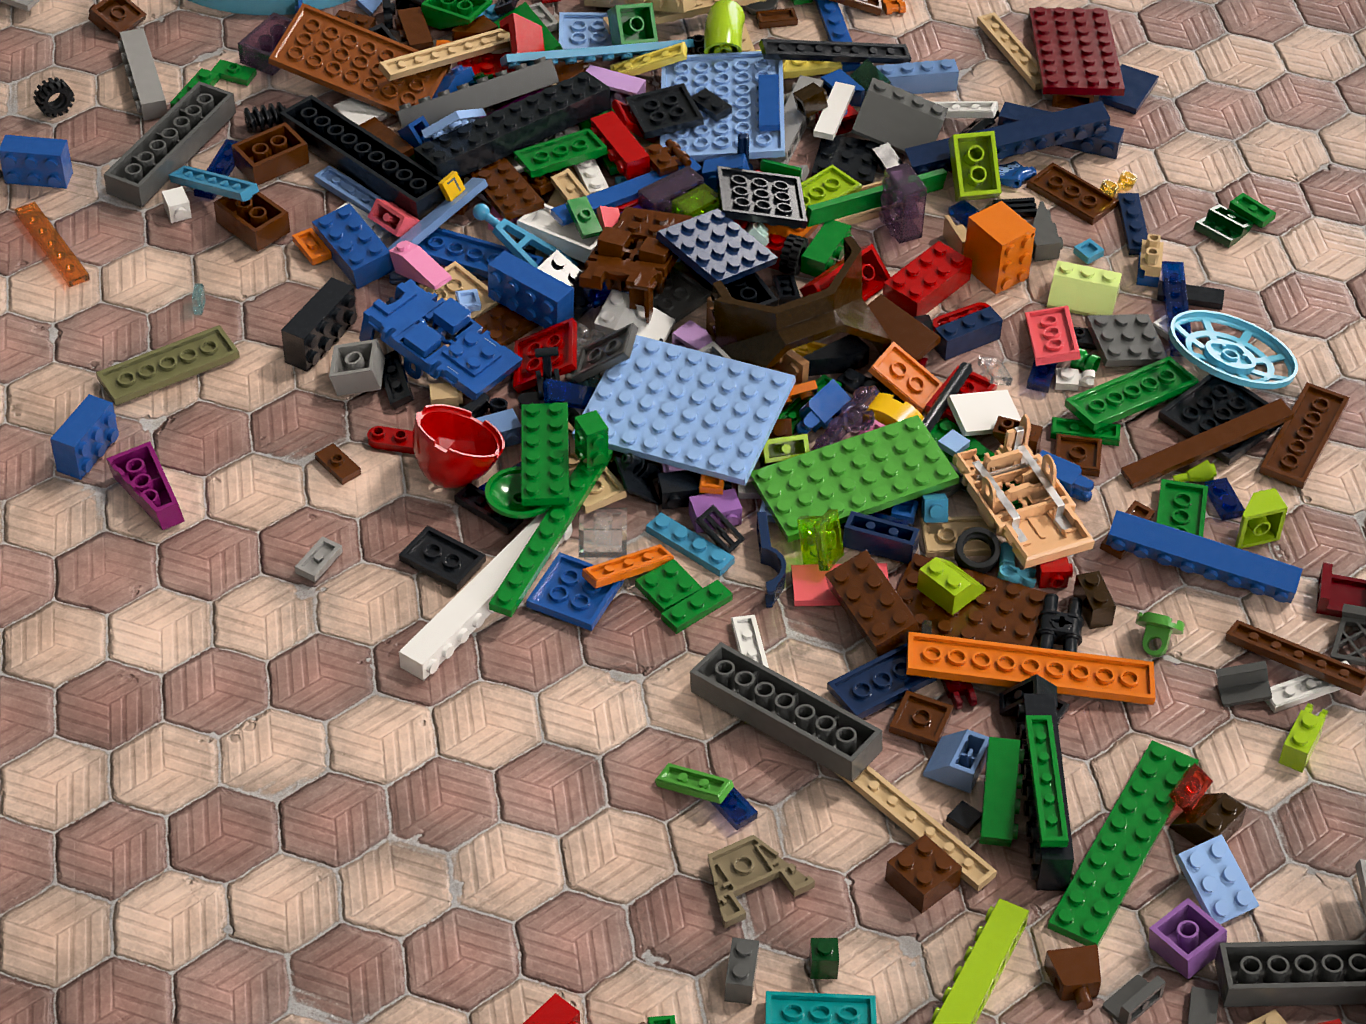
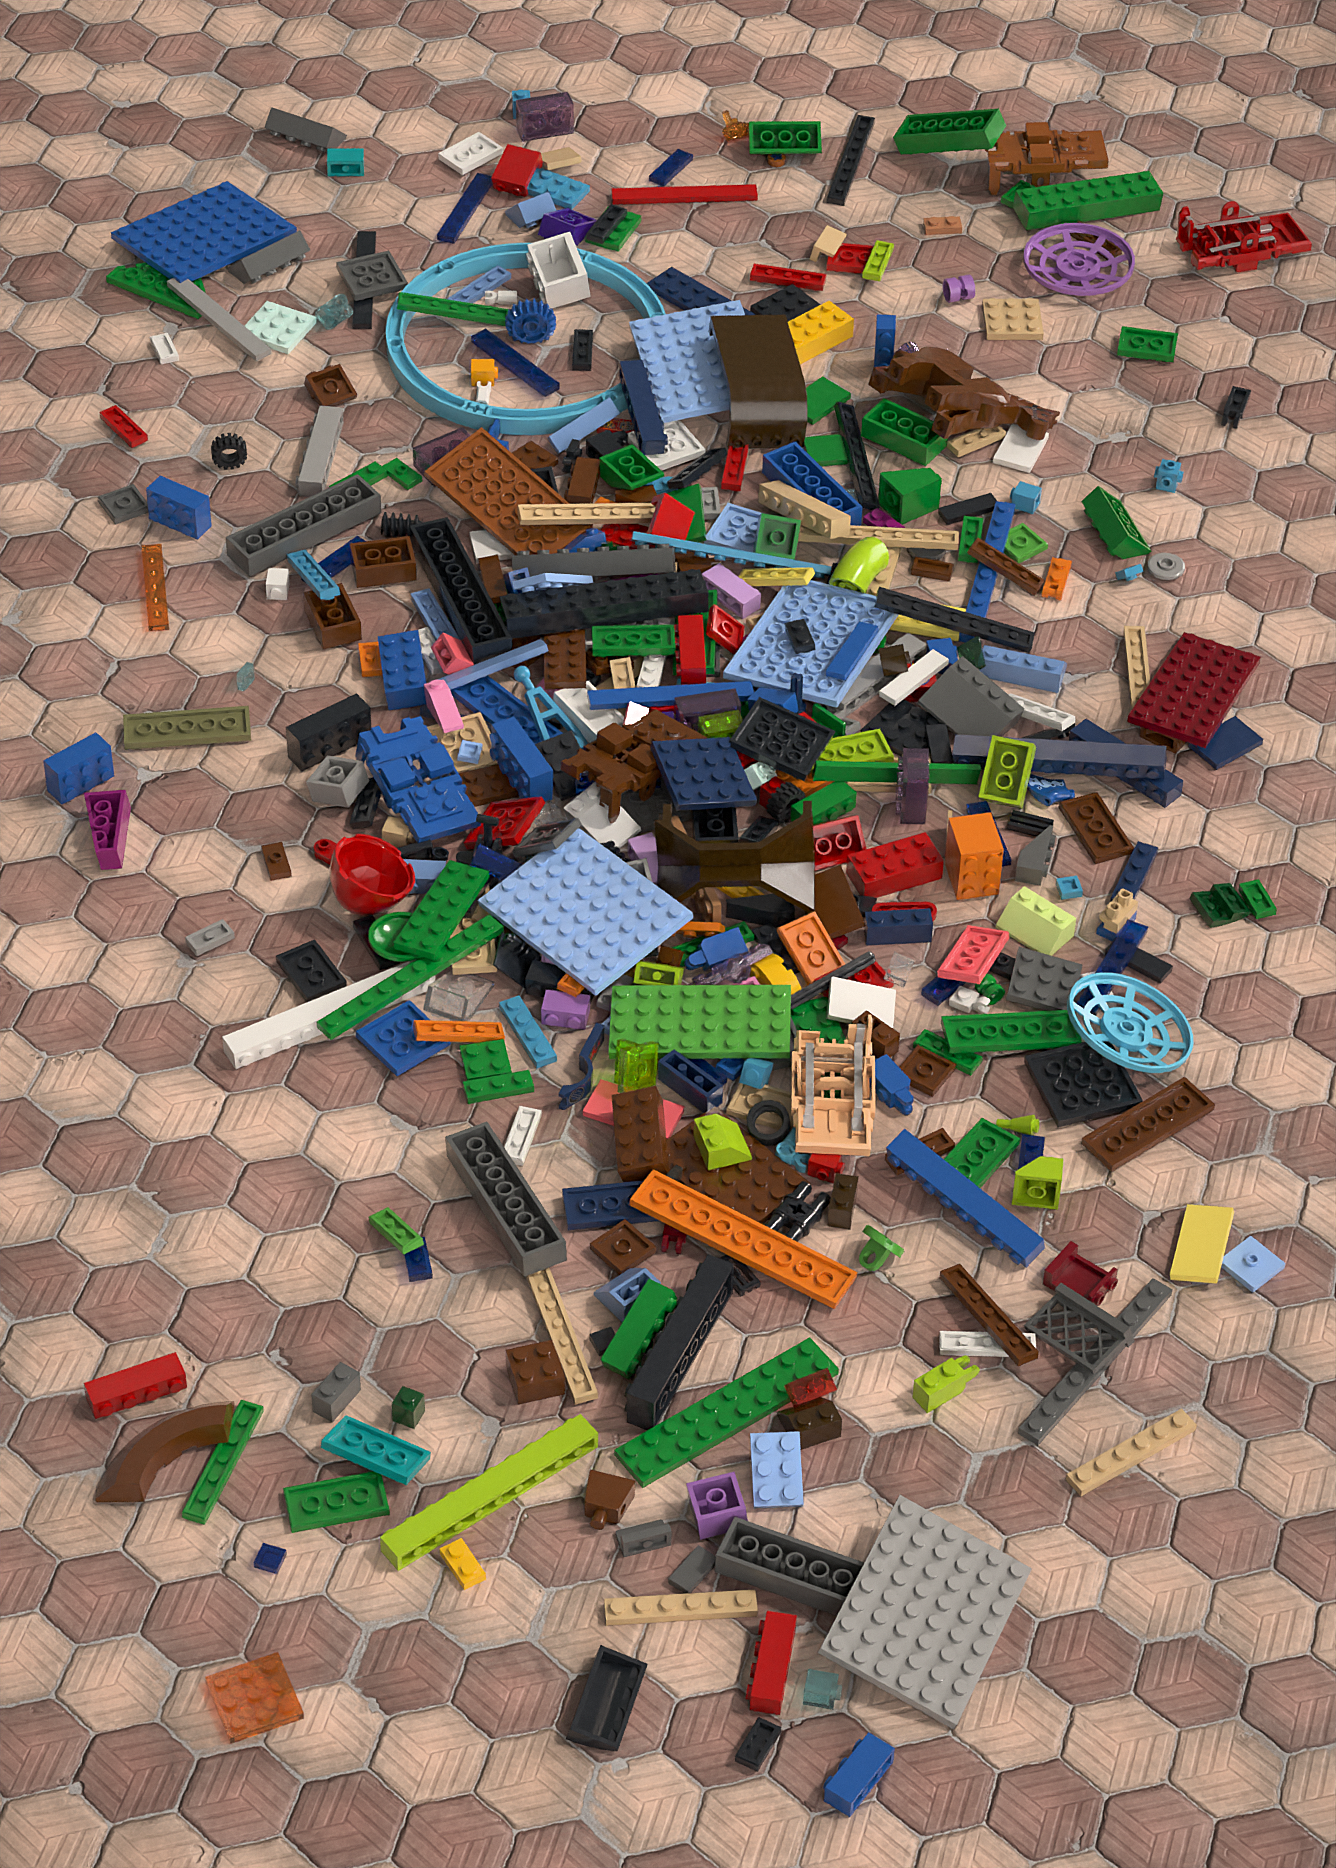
camera: 25 degrees right, 0 degrees up
yellow tile [438,171,466,201] -> none
green plate [565,196,603,239] -> none
green brick [575,410,608,468] -> none
black plate [625,83,704,139] -> none
reddish brown plate [643,139,692,176] -> none
black tile [695,504,745,554] -> none
dark tan wing [707,835,815,928] -> none
light blue tile [938,429,970,456] -> none
black slope [999,674,1058,717] -> none
green plate [1025,715,1069,847] -> none
clear yellow bar [1100,171,1137,198] -> none
reddish brown tile [1121,398,1294,488] -> none
dark grey panel [1215,661,1272,707] -> none

